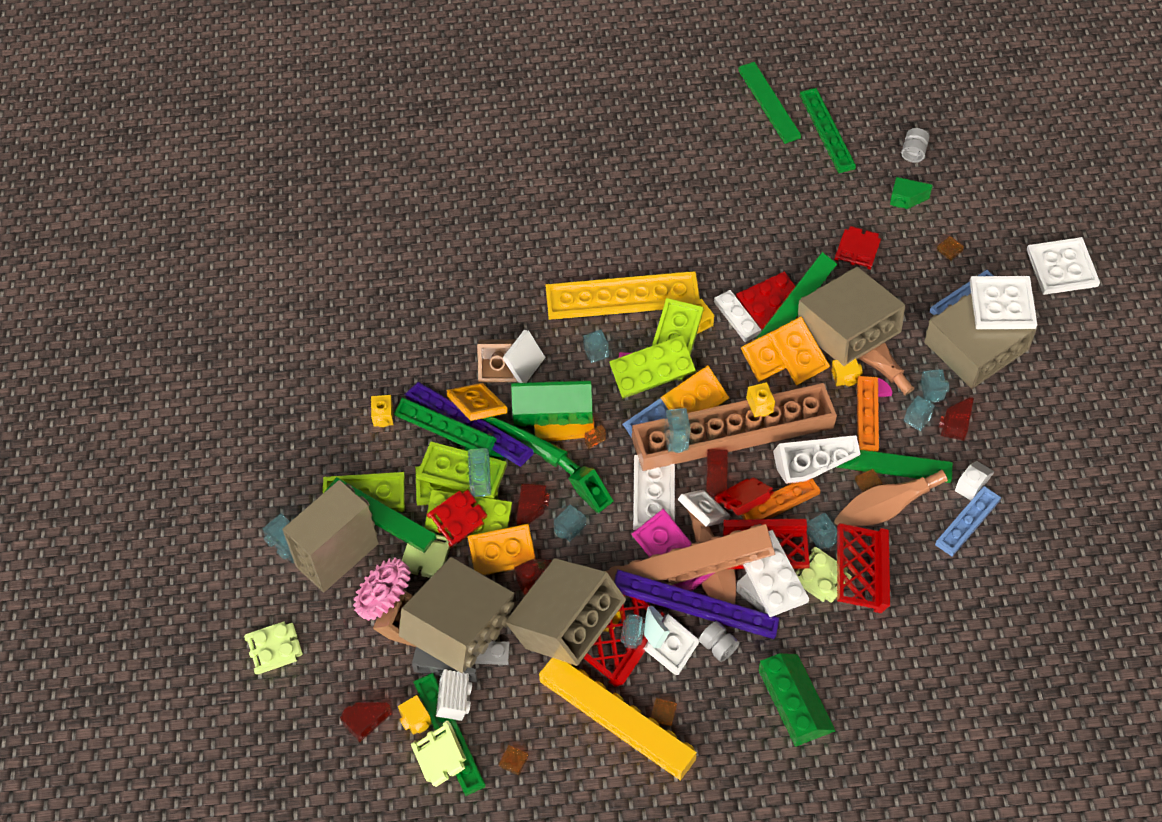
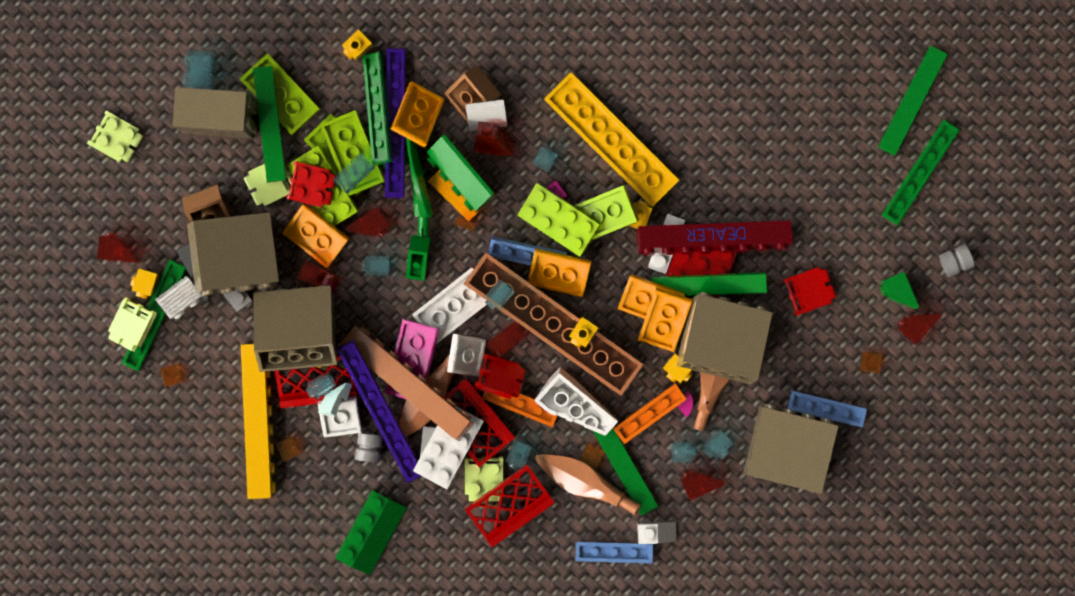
camera: 45 degrees right, 30 degrees up
bright pink gear [353,558,411,621] -> none
white plate [970,276,1037,329] -> none
white plate [1027,237,1100,295] -> none
none -> clear red slope [475,122,515,157]
none -> dark red brick [636,220,793,256]
none -> clear red slope [896,313,941,345]

